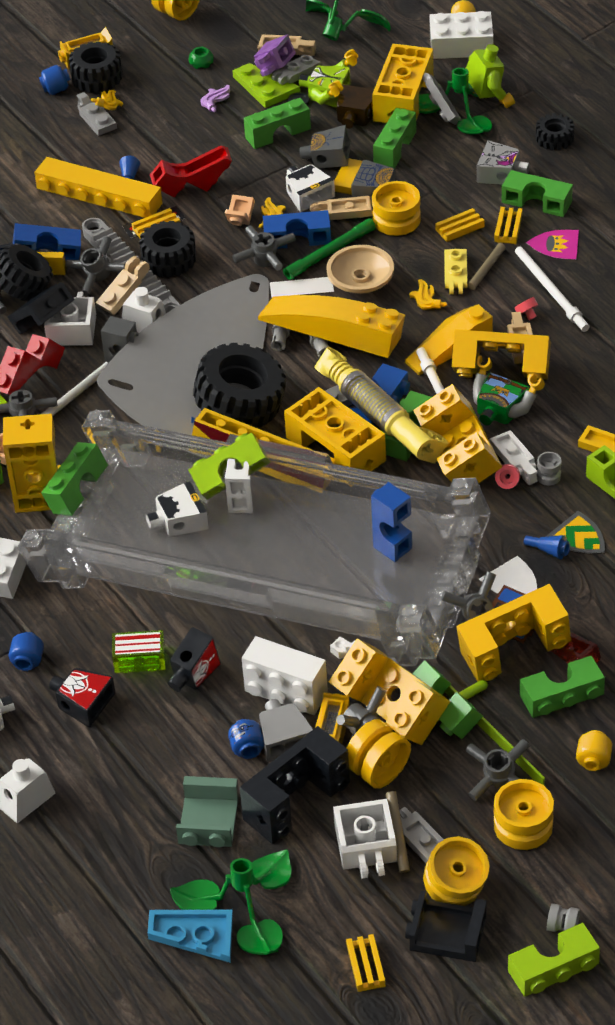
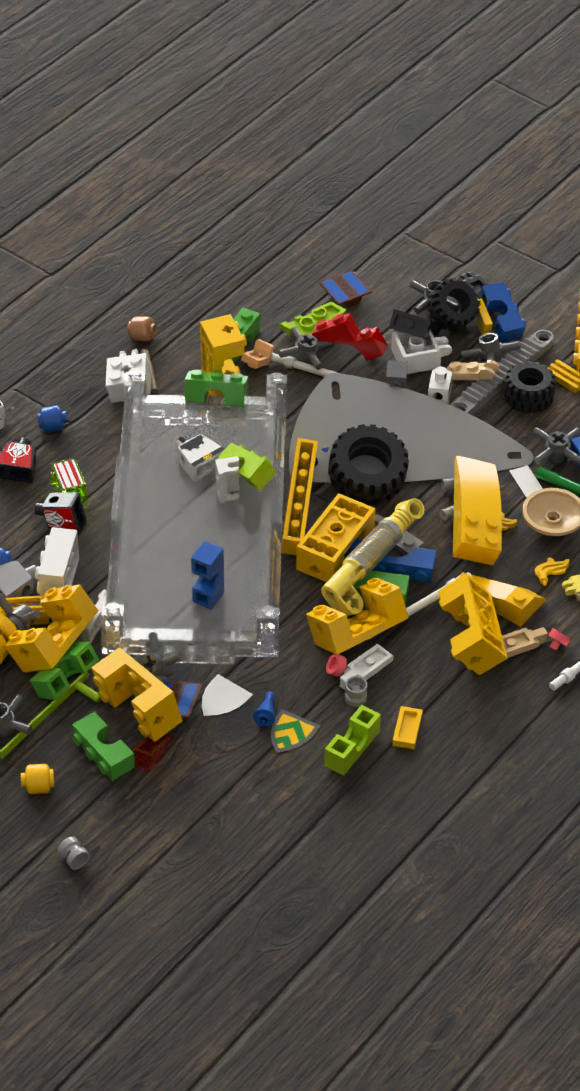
camera: 70 degrees right, 0 degrees up
torso [472,355,545,426] -> none

